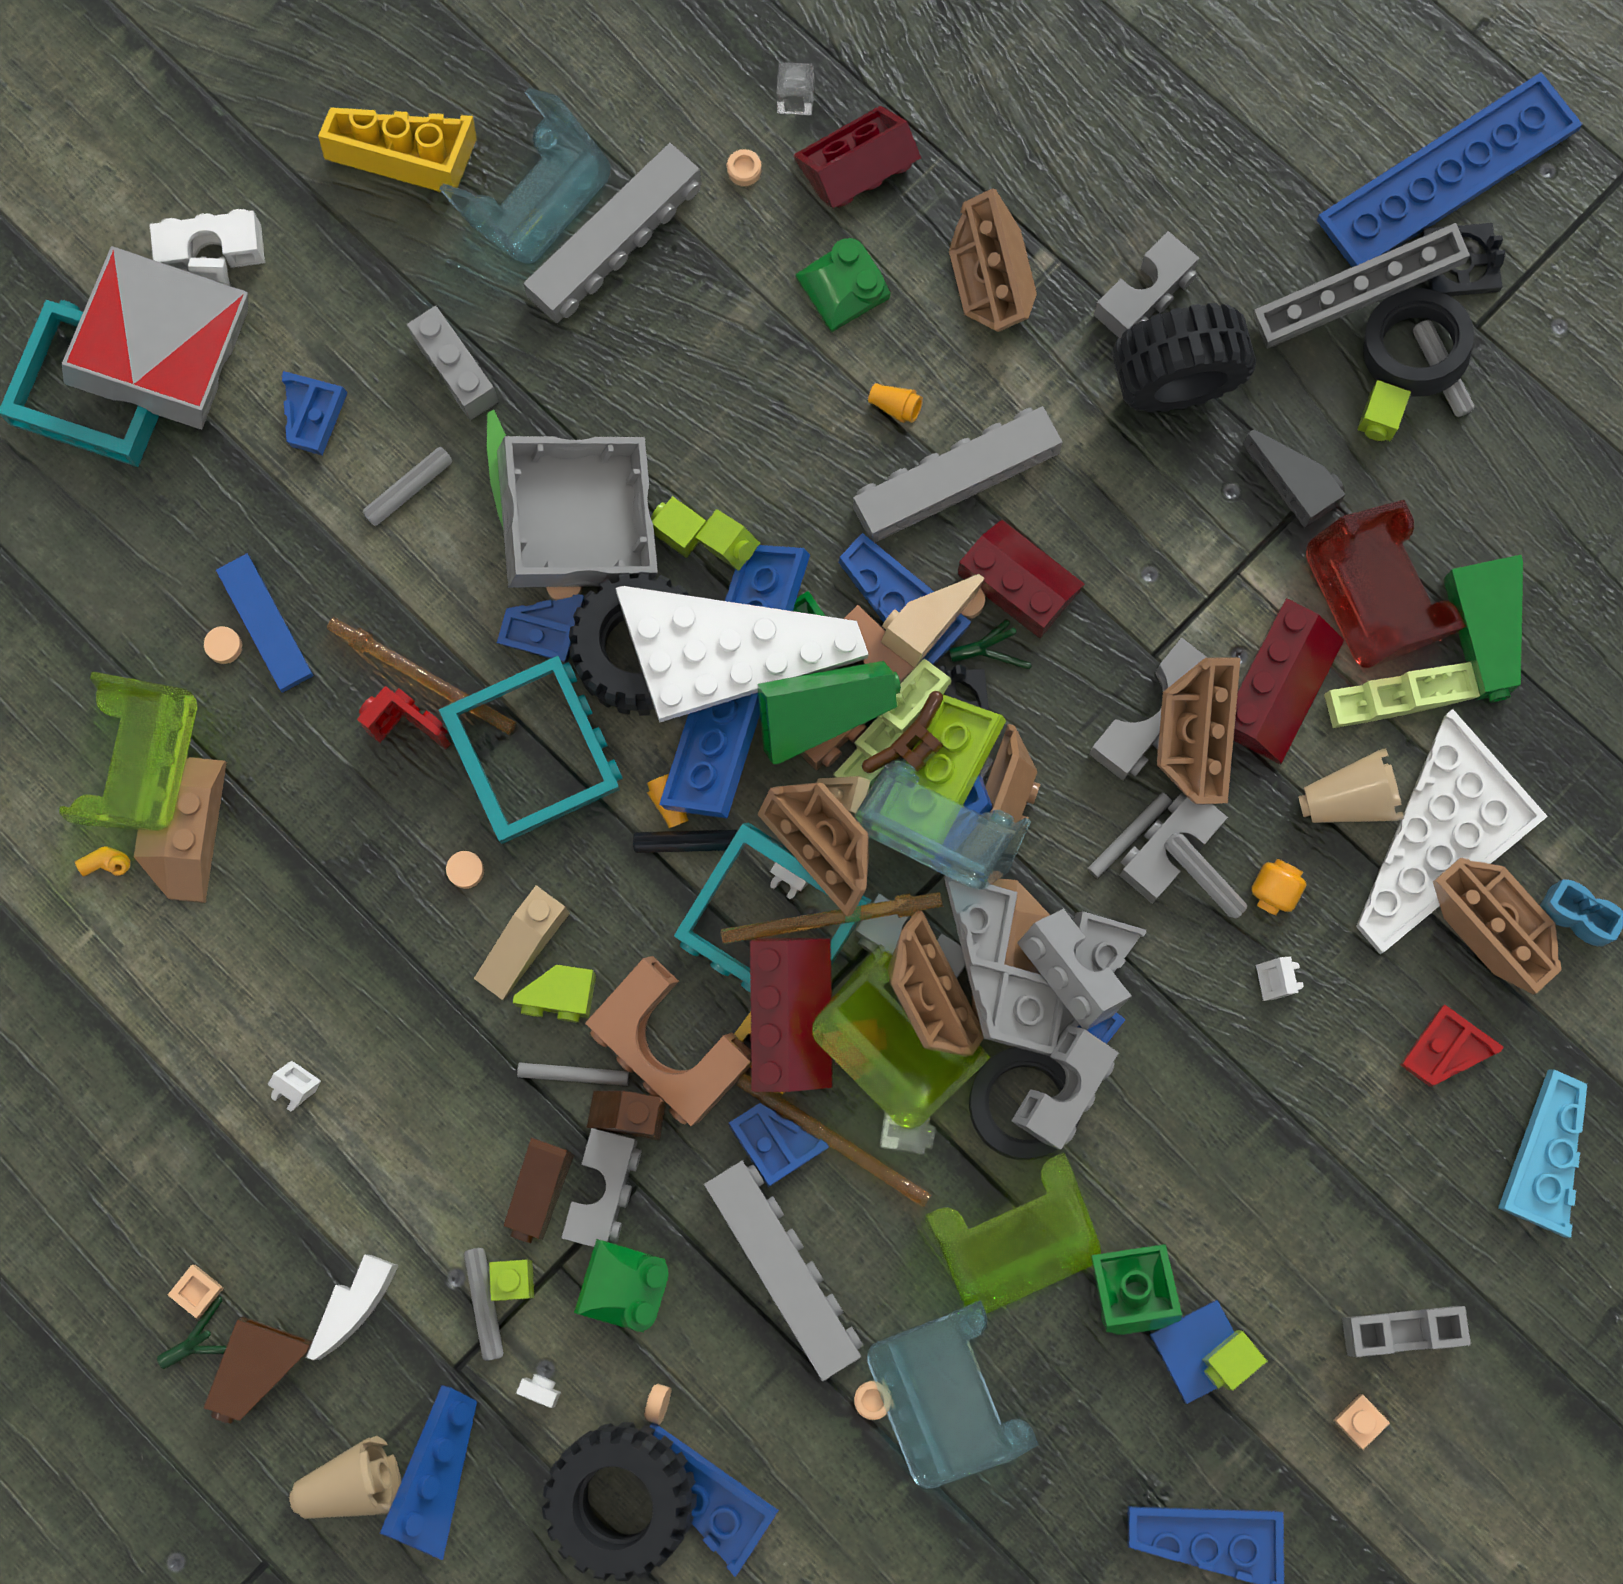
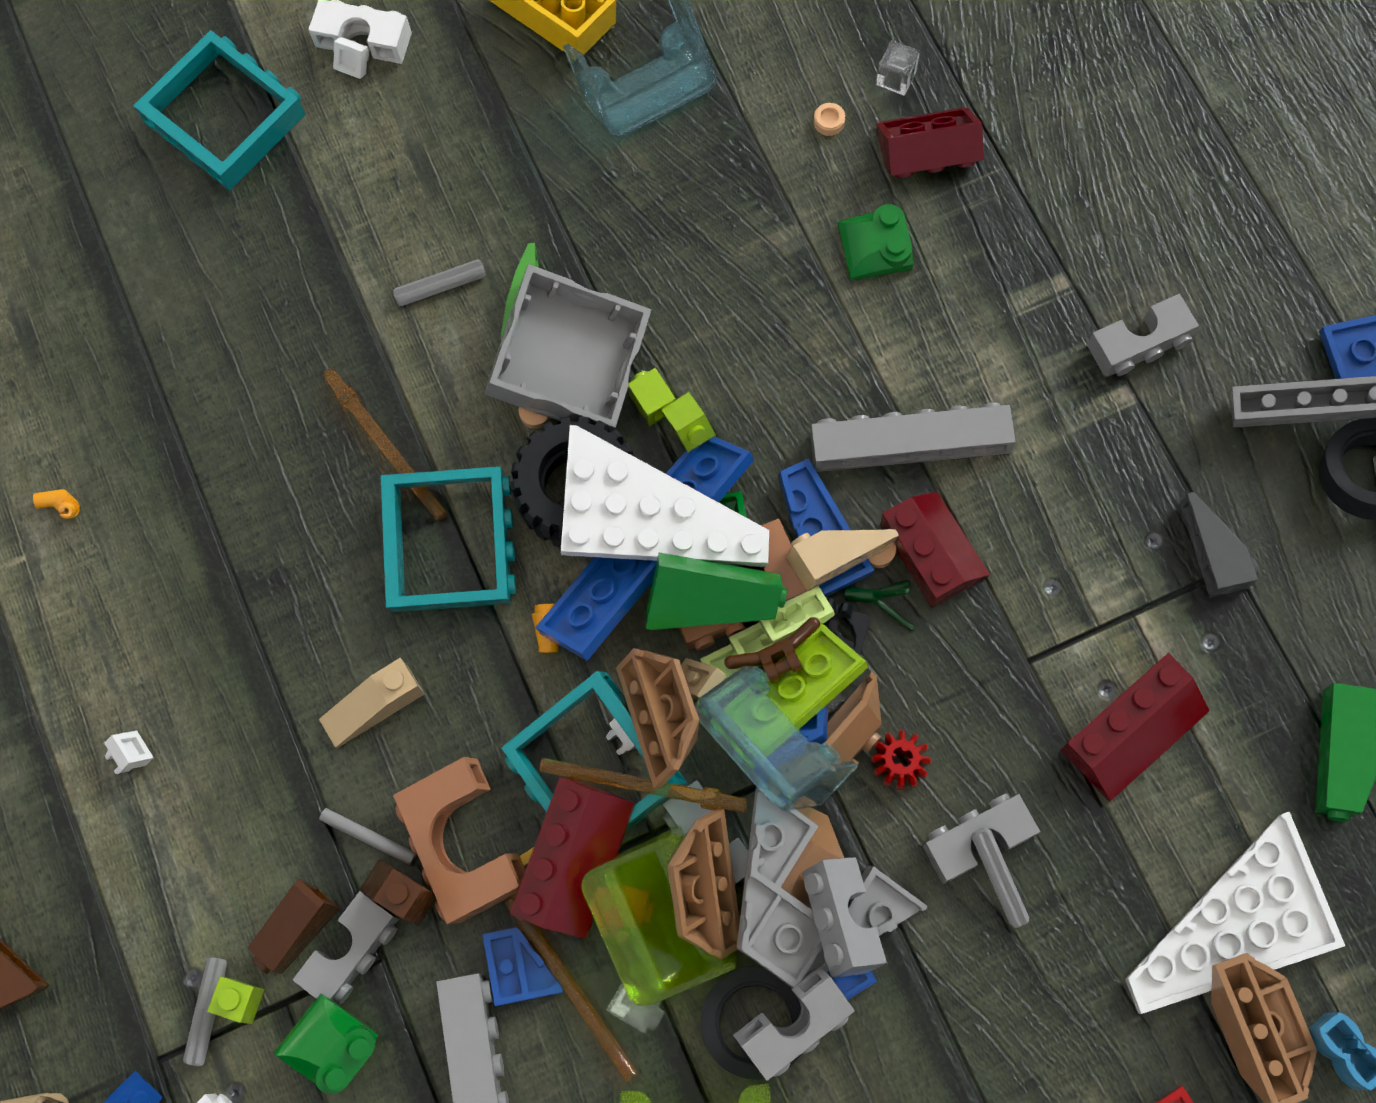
camera: 25 degrees right, 5 degrees down
clear neon green windscreen [59,672,198,831] -> none
light grey tile [62,246,248,430] -> none
medium nougat wedge [134,757,227,903] -> none
light nougat tile [204,626,242,664] -> none
blue tile [216,553,314,693] -> none
blue wing [282,371,348,455] -> none
white slope [306,1254,398,1360] -> none
red bracket [357,686,450,749] -> none
light grey arch [407,306,499,421] -> none
light nougat tile [446,851,484,889] -> none
blue wing [497,594,585,663] -> none
lime slope [513,965,596,1023] -> none
light grey brick [523,143,701,324] -> none
black axle [633,830,738,853] -> none
light orange cone [868,383,923,423] -> none
medium nougat wedge [949,188,1037,332] -> none
light grey bar [1087,792,1172,879] -> none
light grey arch [1089,638,1206,781] -> none
black tyre [1112,303,1256,412] -> none
medium nougat wedge [1157,657,1241,804] -> none
light orange head [1251,859,1306,915] -> none
white tile [1256,956,1304,1001] -> none
tan cone [1298,749,1404,823] -> none
clear red windscreen [1306,500,1466,668] -> none
yellowish green slope [1324,662,1480,728] -> none
lime brick [1357,380,1411,441] -> none
none -> red gear [871,730,931,790]

